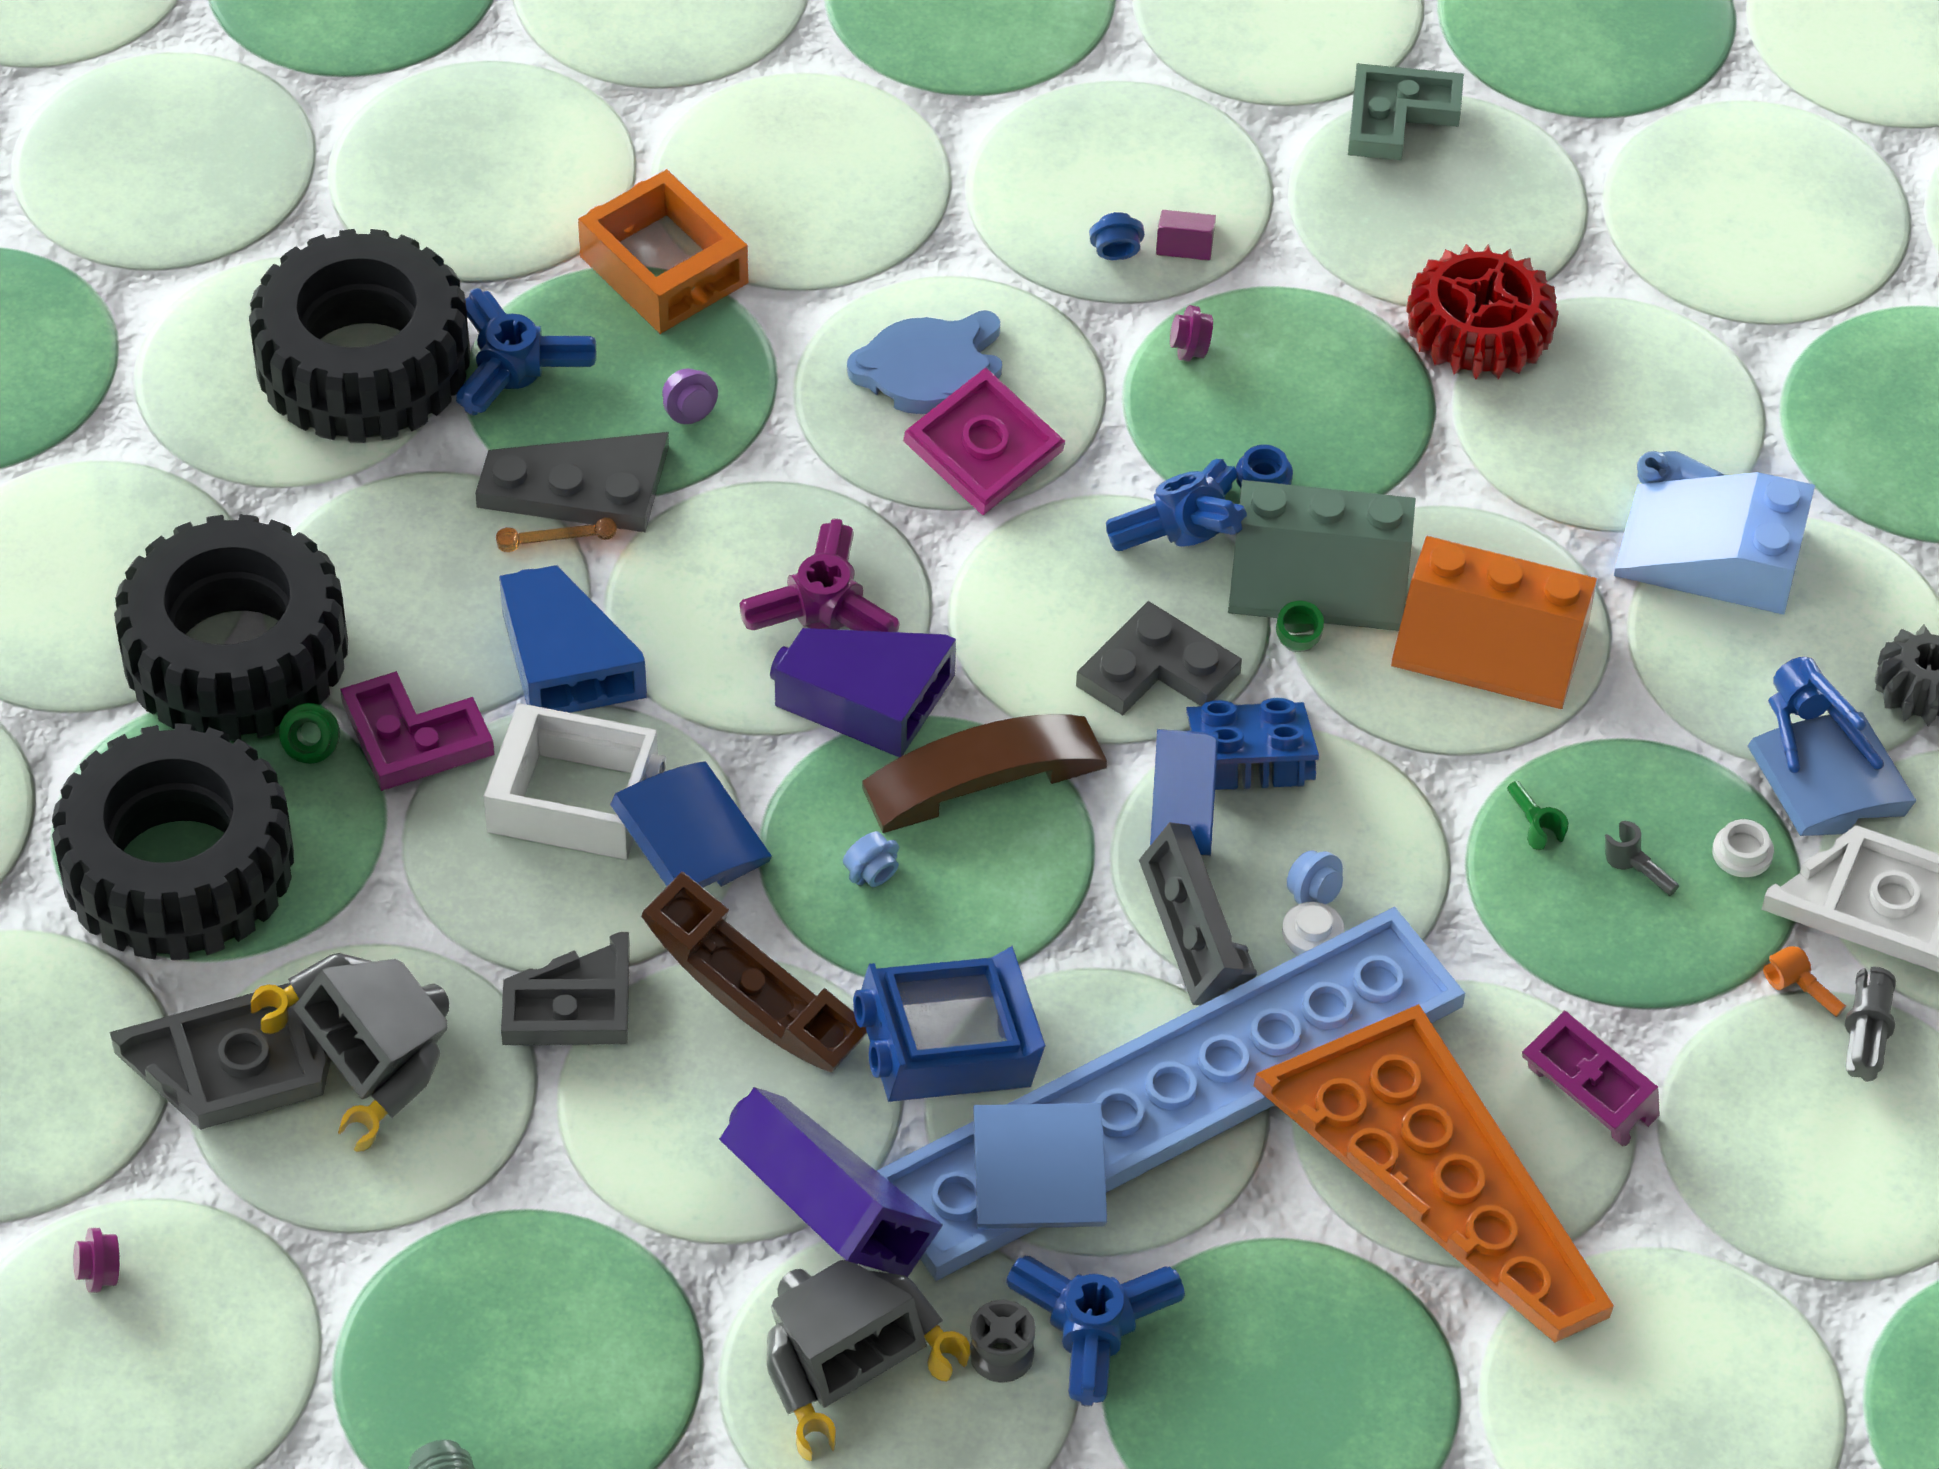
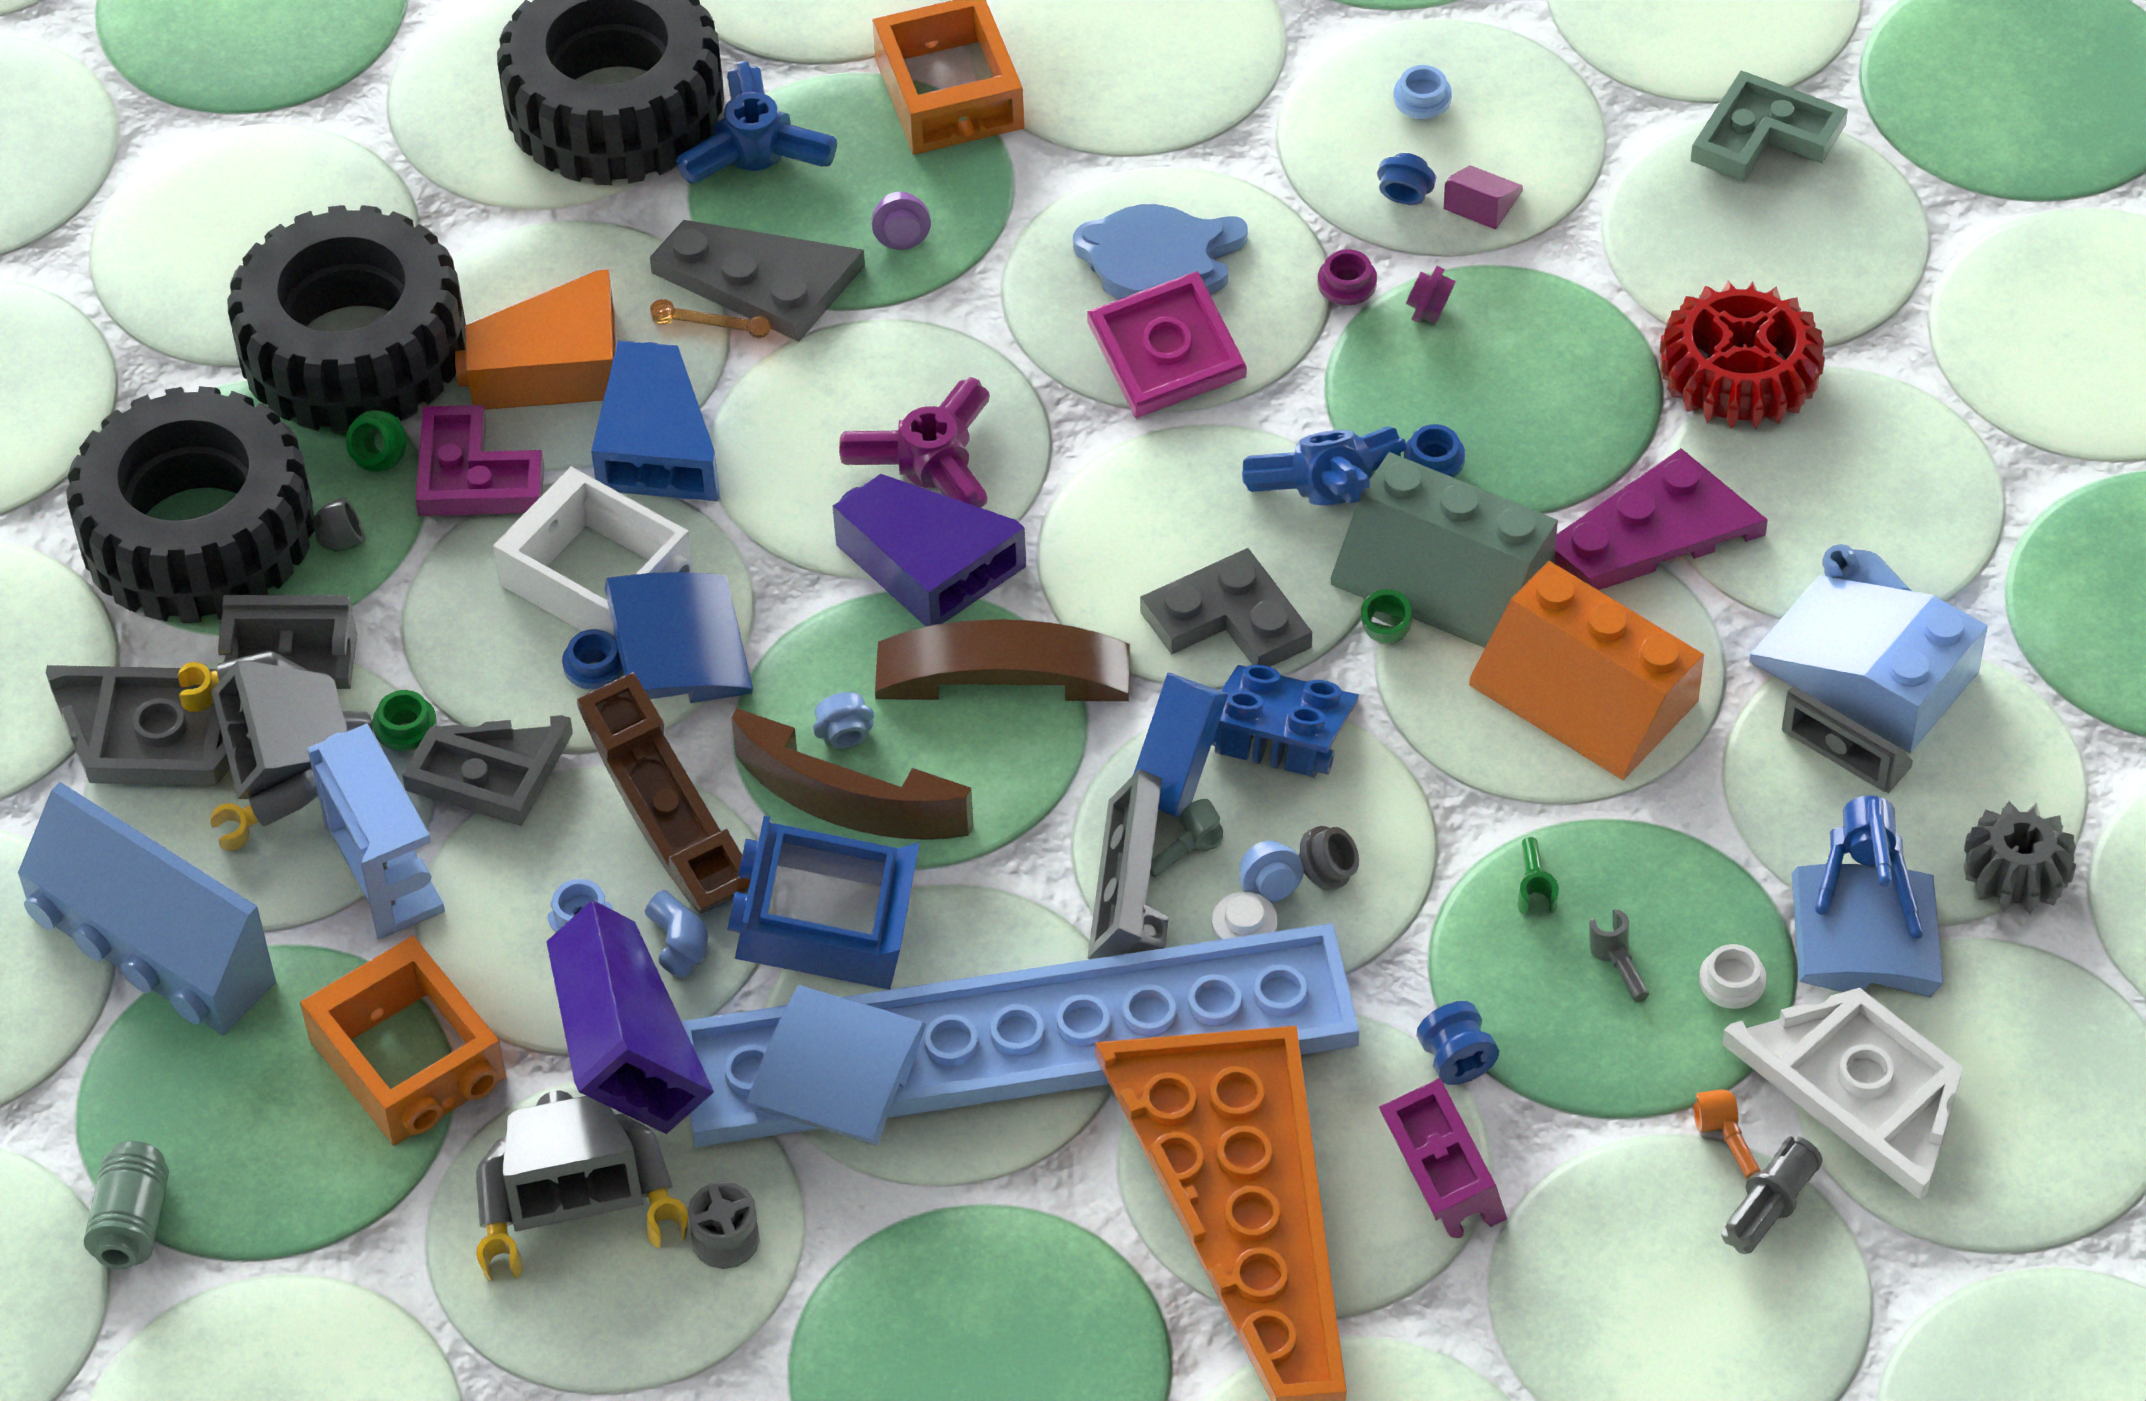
camera: 25 degrees right, 0 degrees up
blue bush [1006,1256,1185,1406] -> none
none -> medium blue slope [18,782,276,1036]
none -> dark grey hinge [218,595,358,689]
none -> orange window [300,935,507,1146]
none -> light blue window [307,723,445,940]
none -> dark grey hinge [312,497,365,552]
none -> green plate [372,690,437,751]
none -> orange slope [455,269,616,410]
none -> light blue plate [548,879,613,932]
none -> blue plate [562,629,624,690]
none -> medium blue arm [645,890,708,978]
none -> reddish brown slope [731,708,974,840]
none -> sand green hand [1150,799,1223,878]
none -> dark grey plate [1299,826,1359,891]
none -> magenta plate [1317,249,1377,305]
none -> light blue plate [1393,65,1452,119]
none -> blue wheel [1416,1001,1500,1085]
none -> magenta wing [1554,448,1768,590]
none -> dark grey slope [1782,685,1913,794]

